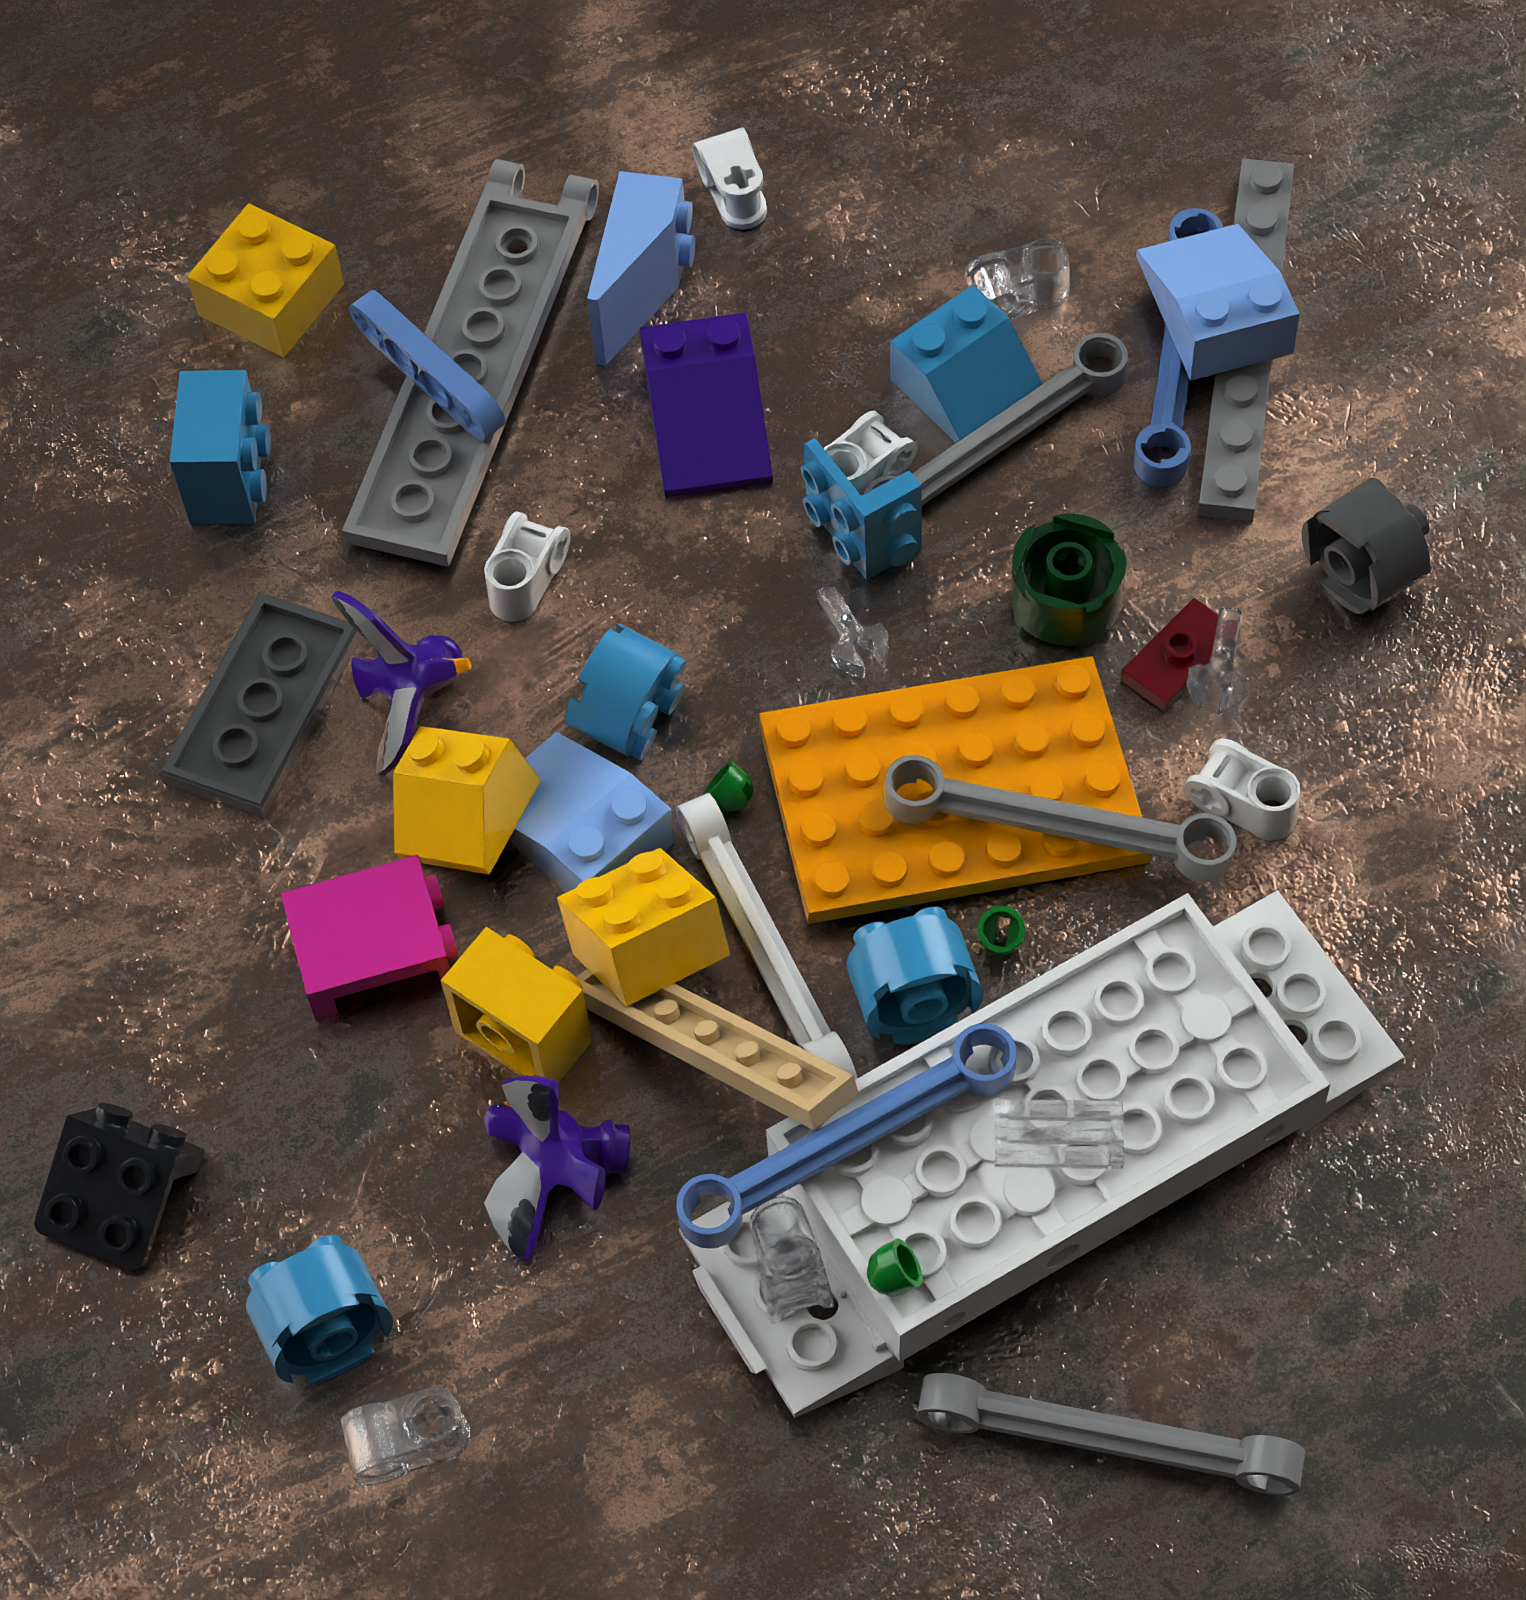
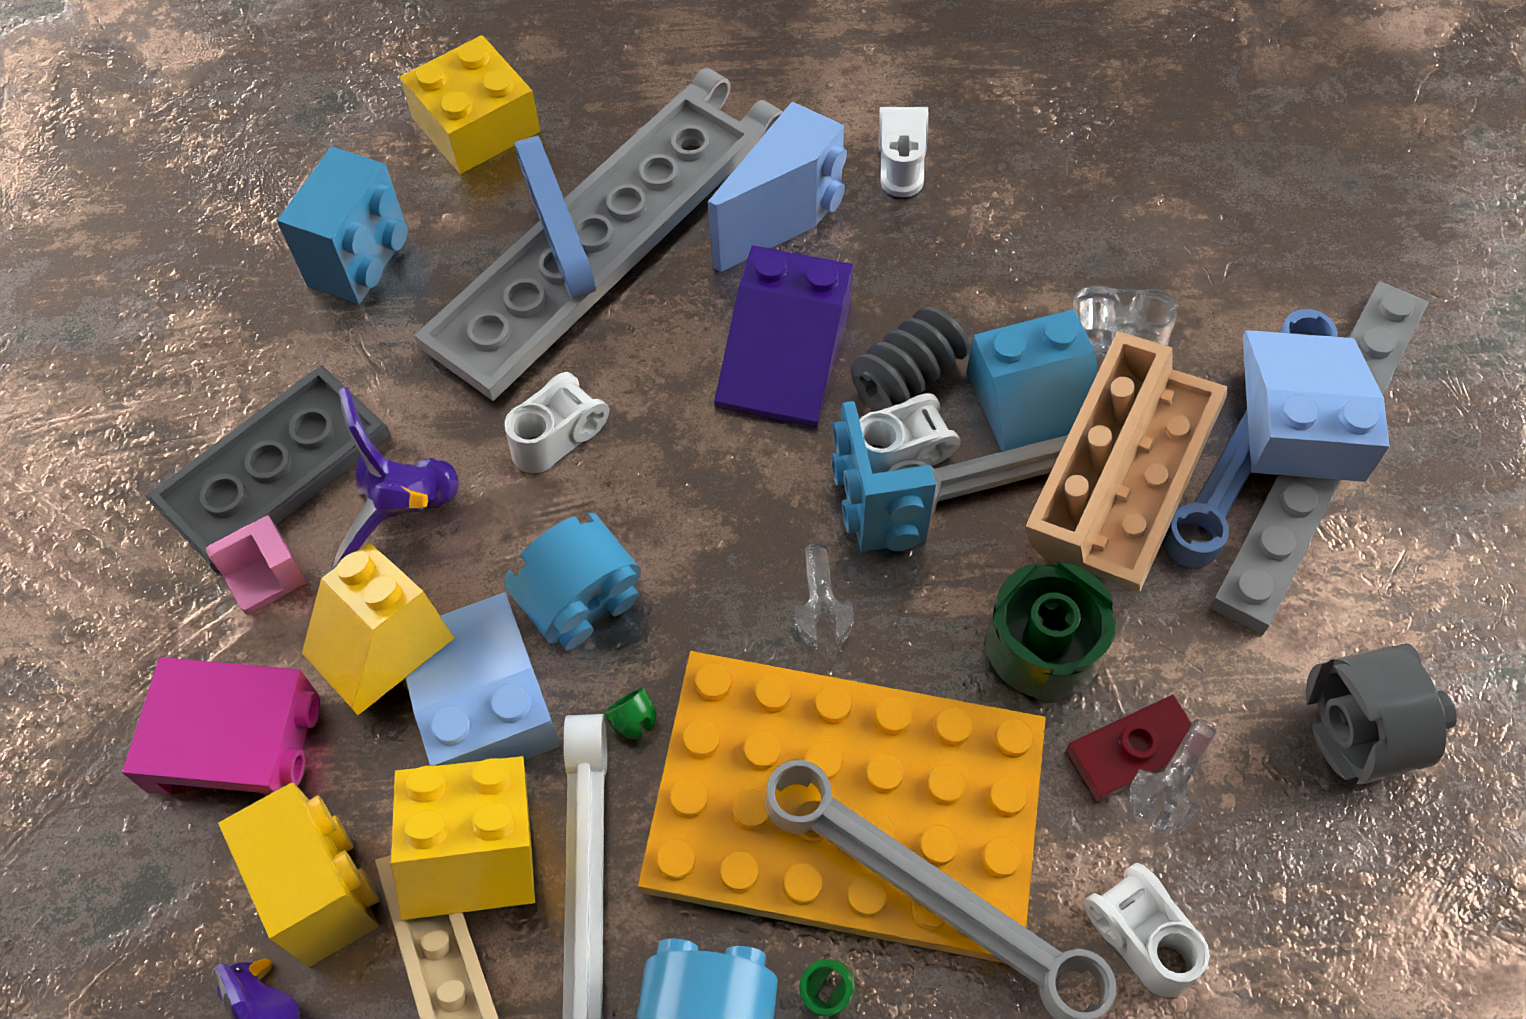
camera: 20 degrees right, 0 degrees up
none -> bright pink panel [206,515,308,614]
none -> dark grey piece [851,306,970,412]
none -> light nougat brick [1025,331,1227,592]

